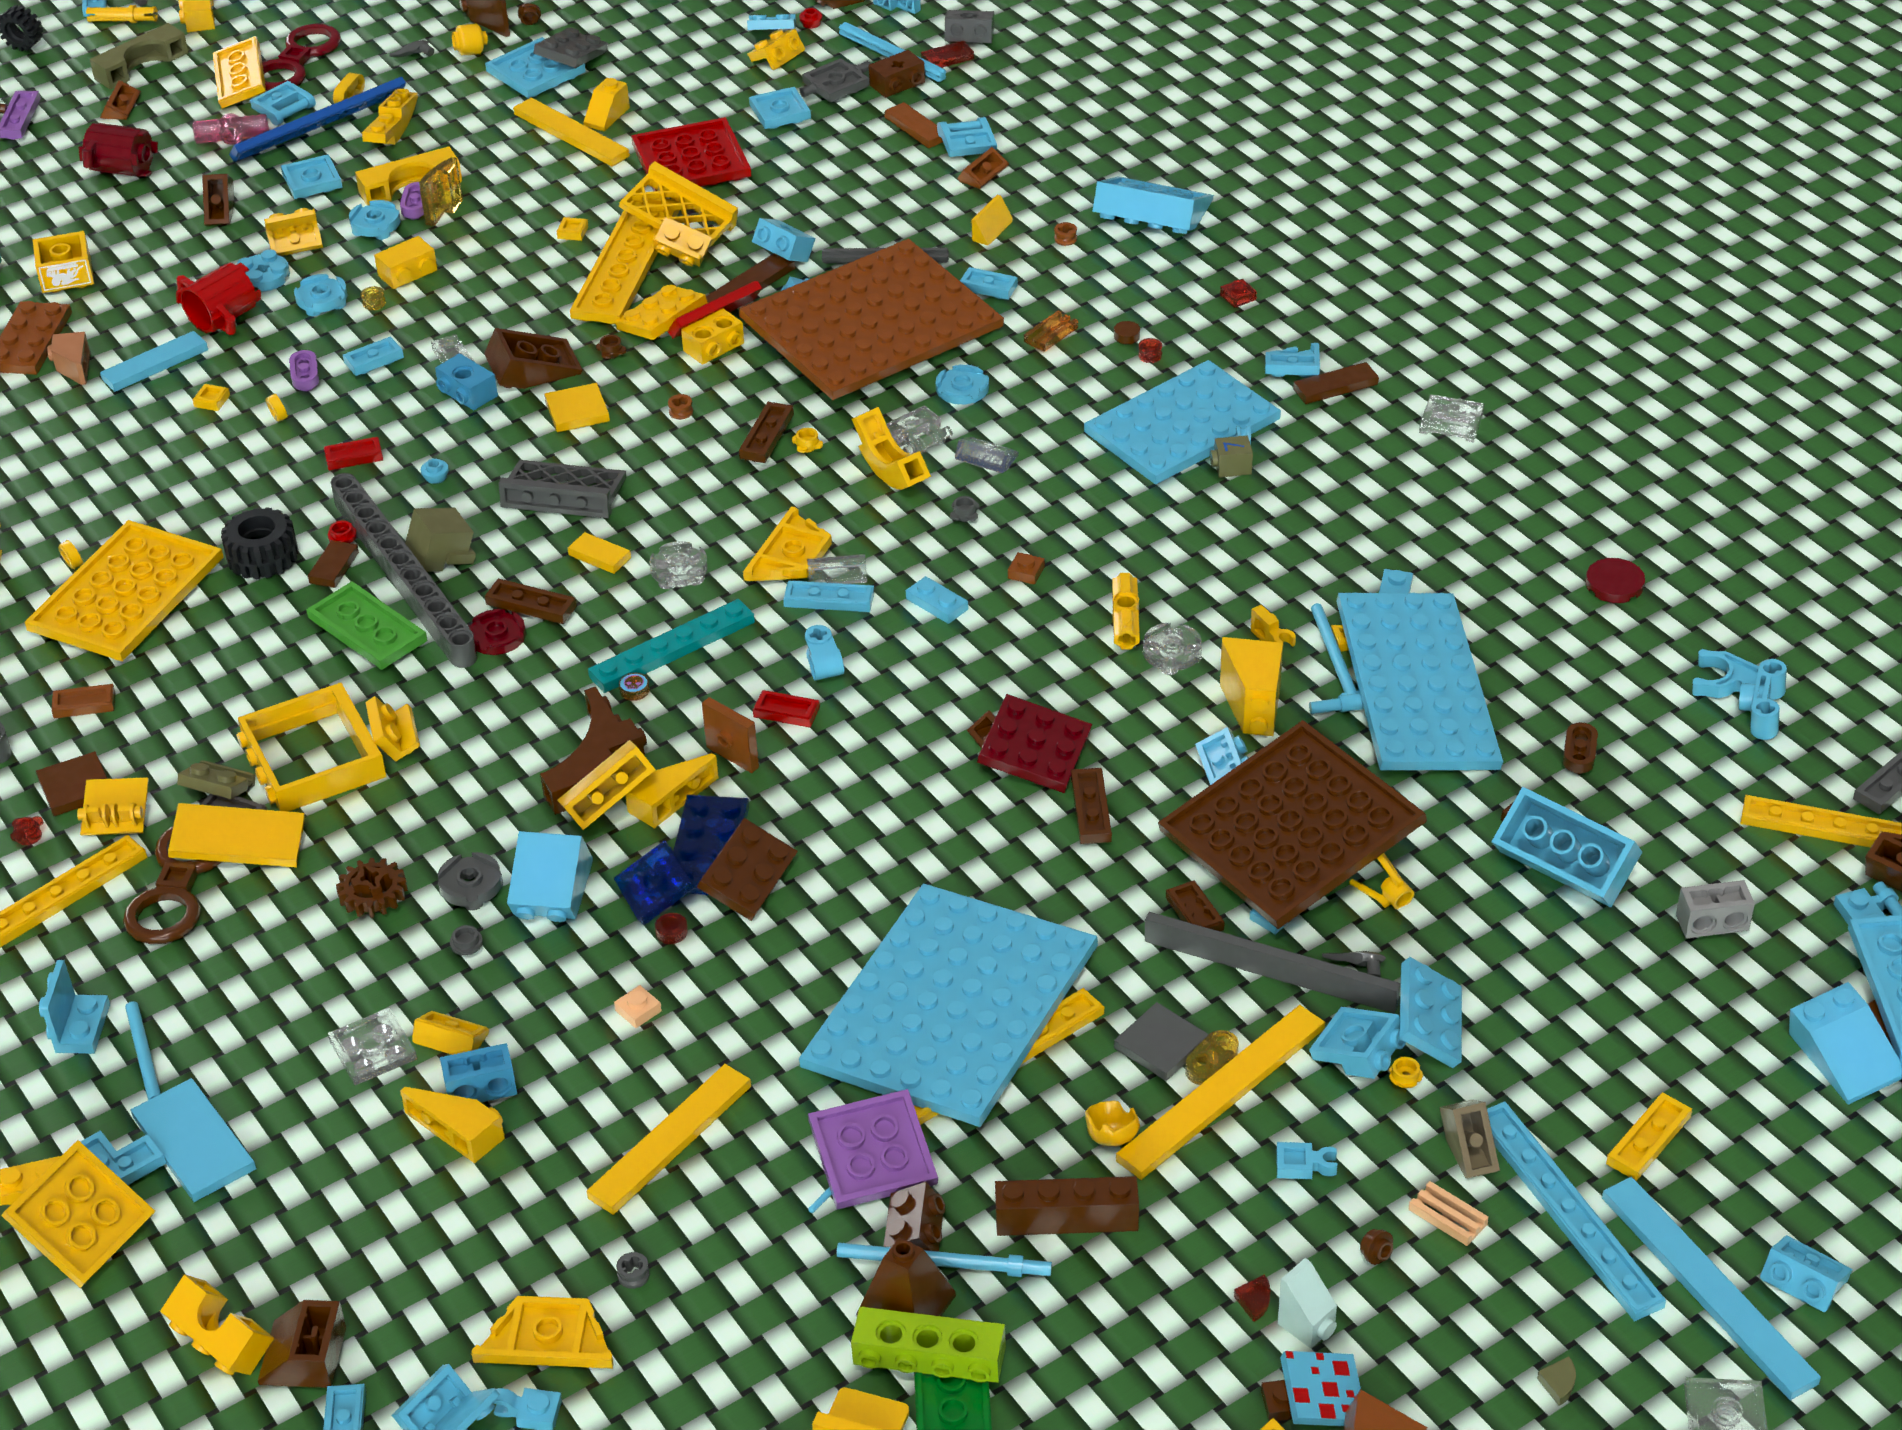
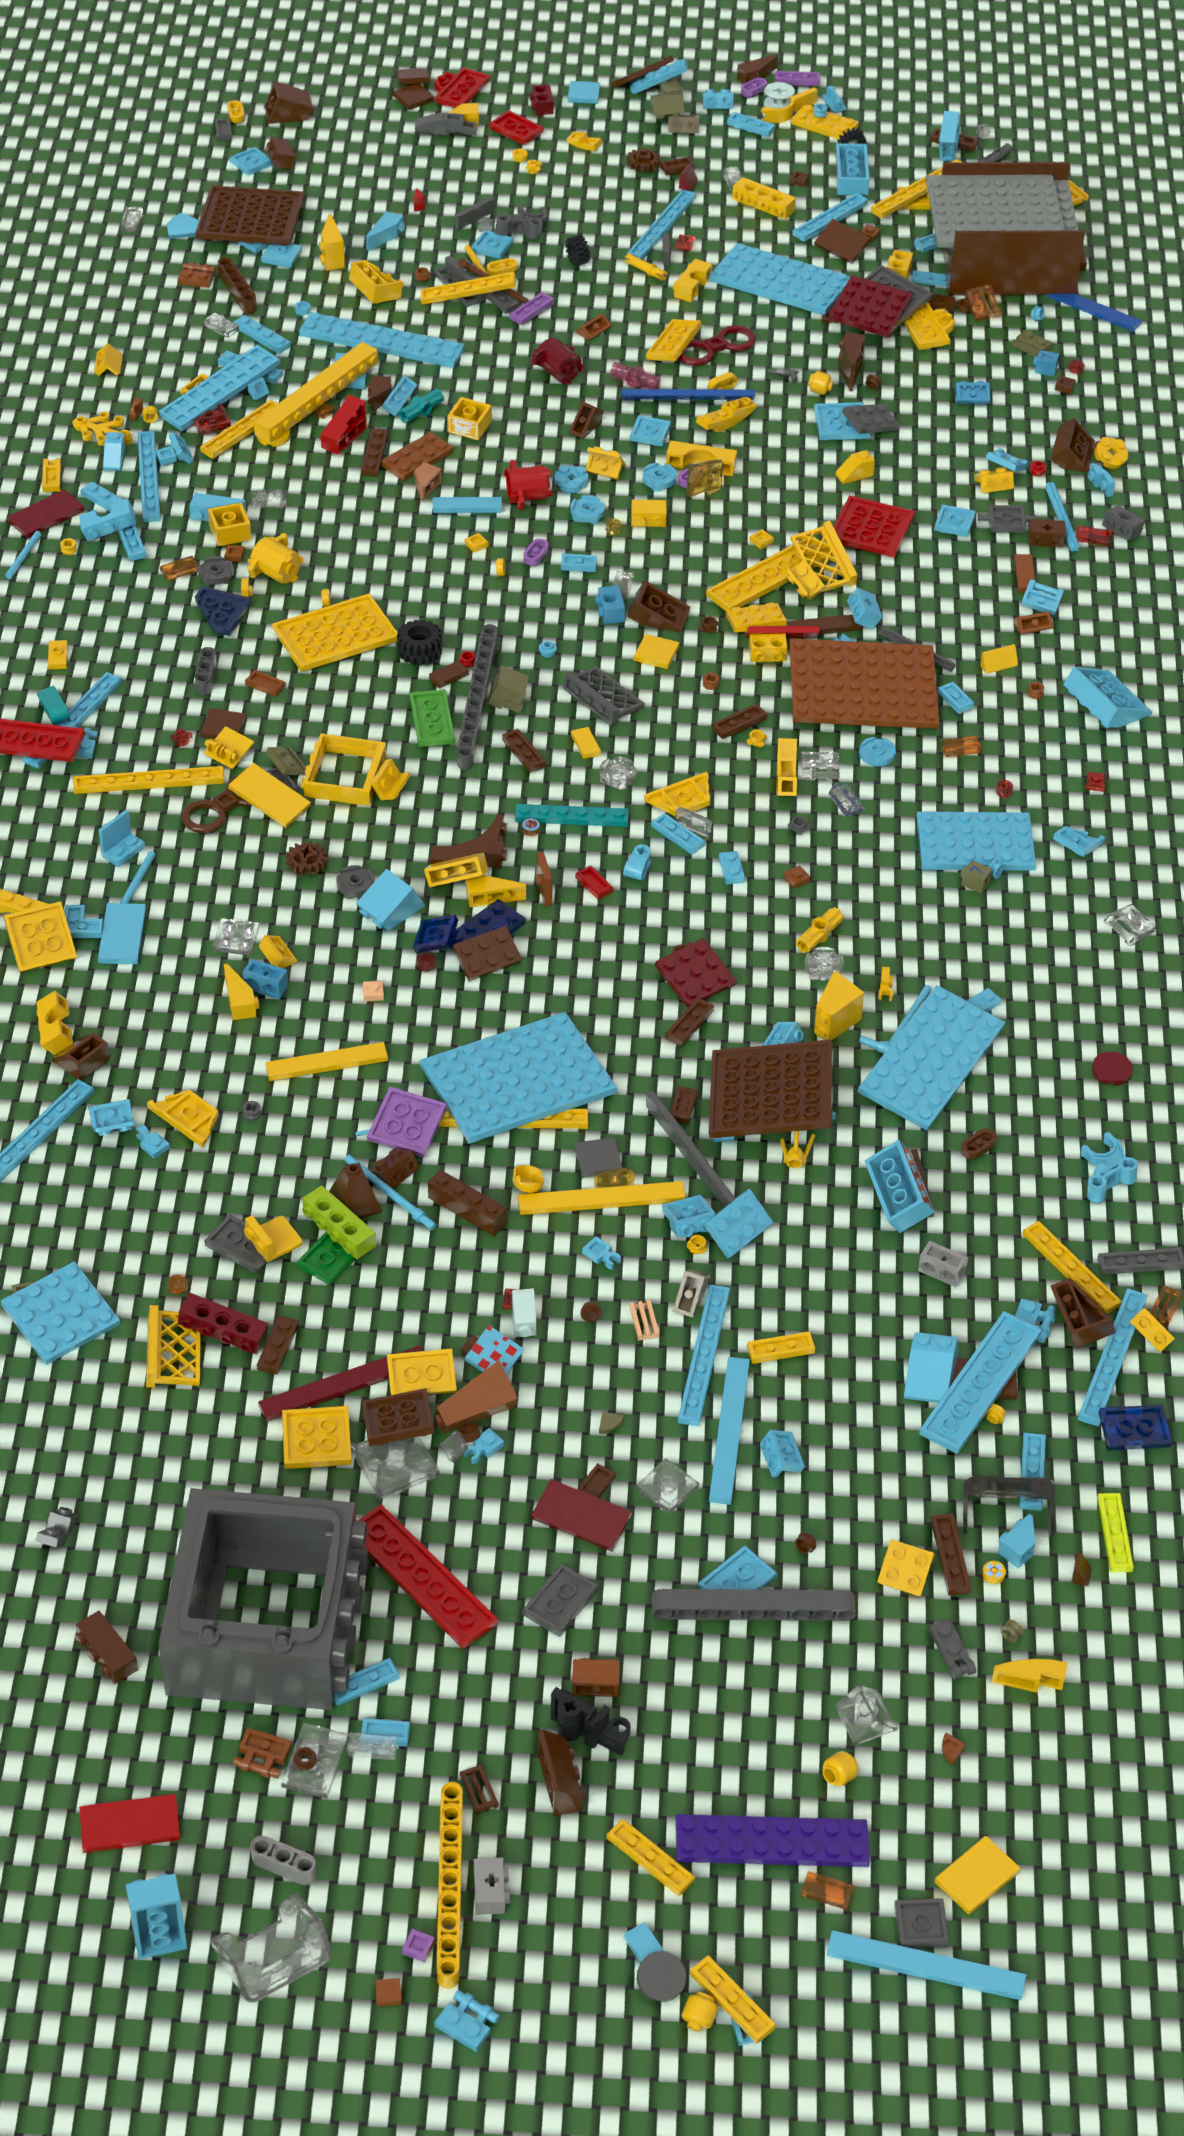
camera: 35 degrees right, 5 degrees up
olive arch [90,23,188,90] -> none
medium azure plate [250,81,316,126] -> none
red tile [324,437,383,471] -> none
dark grey plate [450,925,483,955] -> none
dark red tile [468,609,526,655] -> none
yellow tile [513,97,630,167] -> none
reddish brown tile [1114,321,1140,344] -> none
reddish brown tile [1293,362,1379,404] -> none
dark grey bar [1322,951,1386,977] -> none

